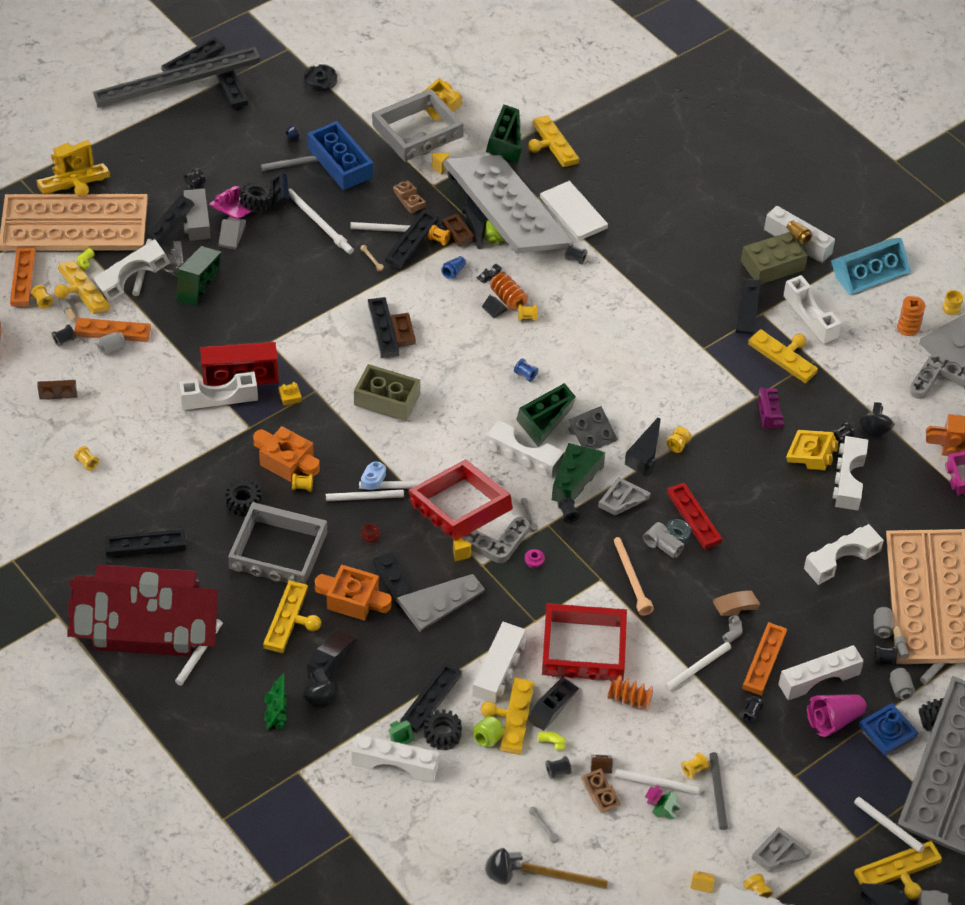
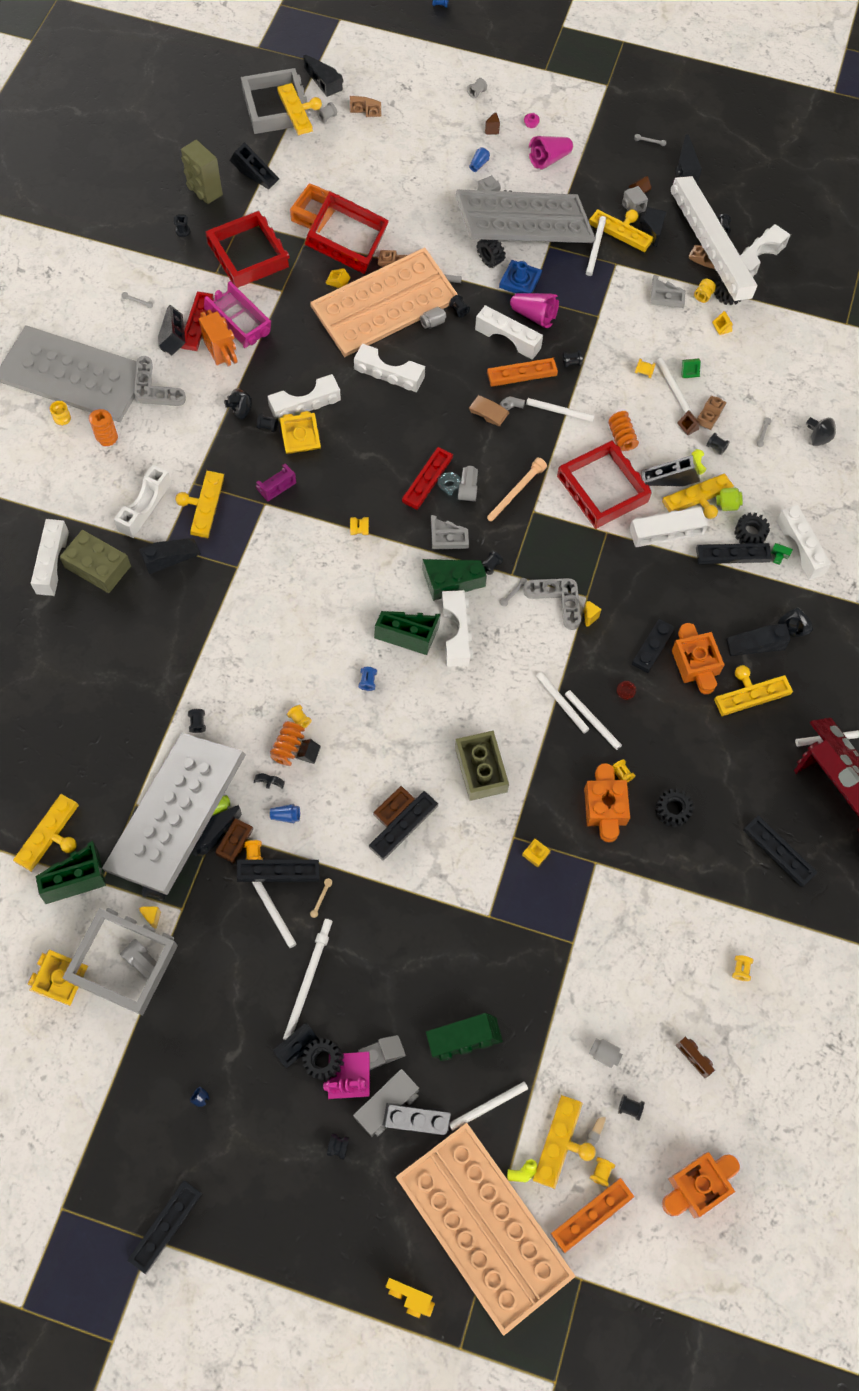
camera: 125 degrees left, 15 degrees up
yellow plate [37,163,110,197] -> none
orange plate [74,318,151,342] -> none
dark grey plate [93,47,261,108] -> none
white arch [93,239,170,302] -> none
black plate [161,37,225,72] -> none
clear slope [163,241,184,276] -> none
white arch [179,372,258,410] -> none
red brick [200,342,279,387] -> none
light grey window [228,502,327,584] -> none
light grey bar [261,156,319,171] -> none
green hinge [264,673,287,730] -> none
black tile [304,64,337,91] -> none
blue brick [307,121,373,190] -> none
light blue plate [361,462,386,490] -> none
medium nougat slope [393,181,427,214] -> none
light grey wing [396,574,485,632] -> none
red window [409,459,513,541] -> none
pearl gold bar [521,862,608,889] -> none
dark pink plate [525,549,545,568] -> none
white tile [540,181,608,241] -> none
dark grey hinge [568,406,618,449] -> none
black slope [624,417,661,475] -> none
dark pink plate [645,784,663,805] -> none
dark grey bar [709,752,728,830] -> none
pearl gold cone [786,220,813,245] -> none
medium azure slope [831,238,911,294] -> none
light grey brick [890,668,915,700] -> none
light grey piece [893,626,909,659] -> none

